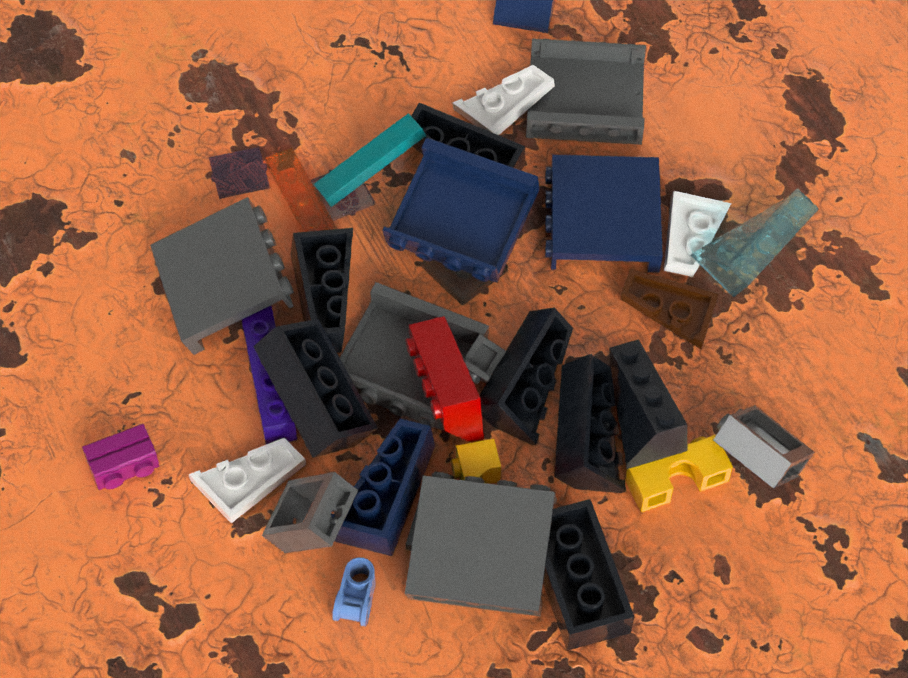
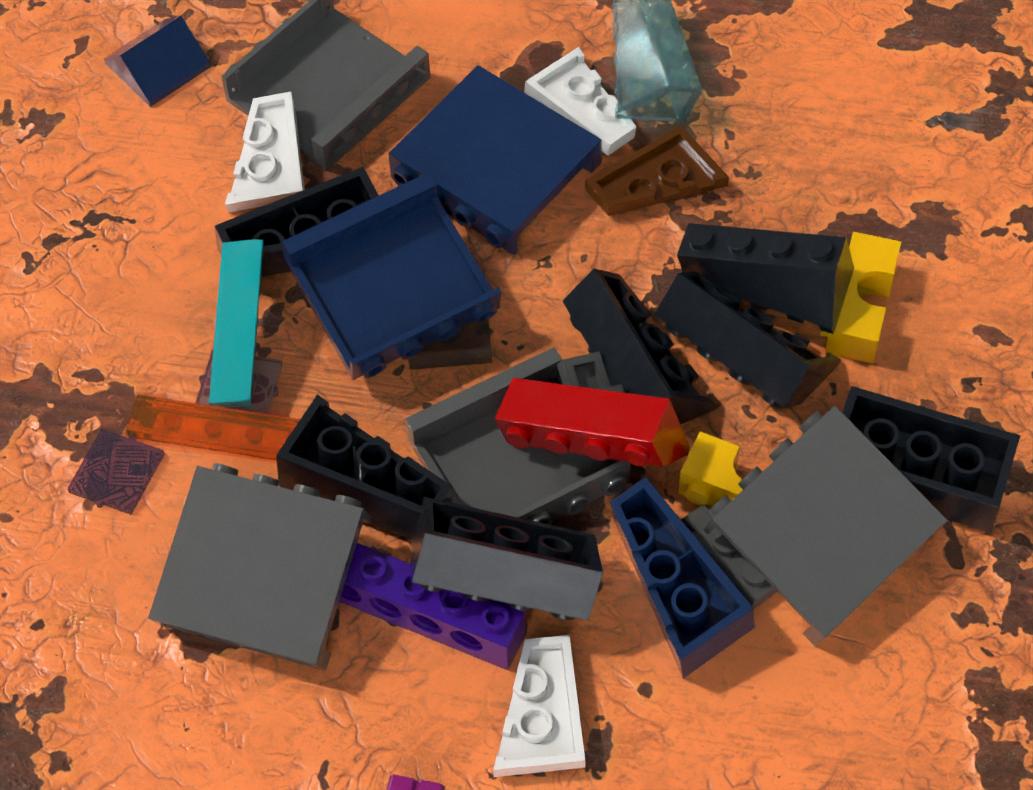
camera: 50 degrees left, 0 degrees up
dark grey window [262,472,358,553] -> none
medium blue piece [332,558,376,627] -> none
window [713,405,815,489] -> none

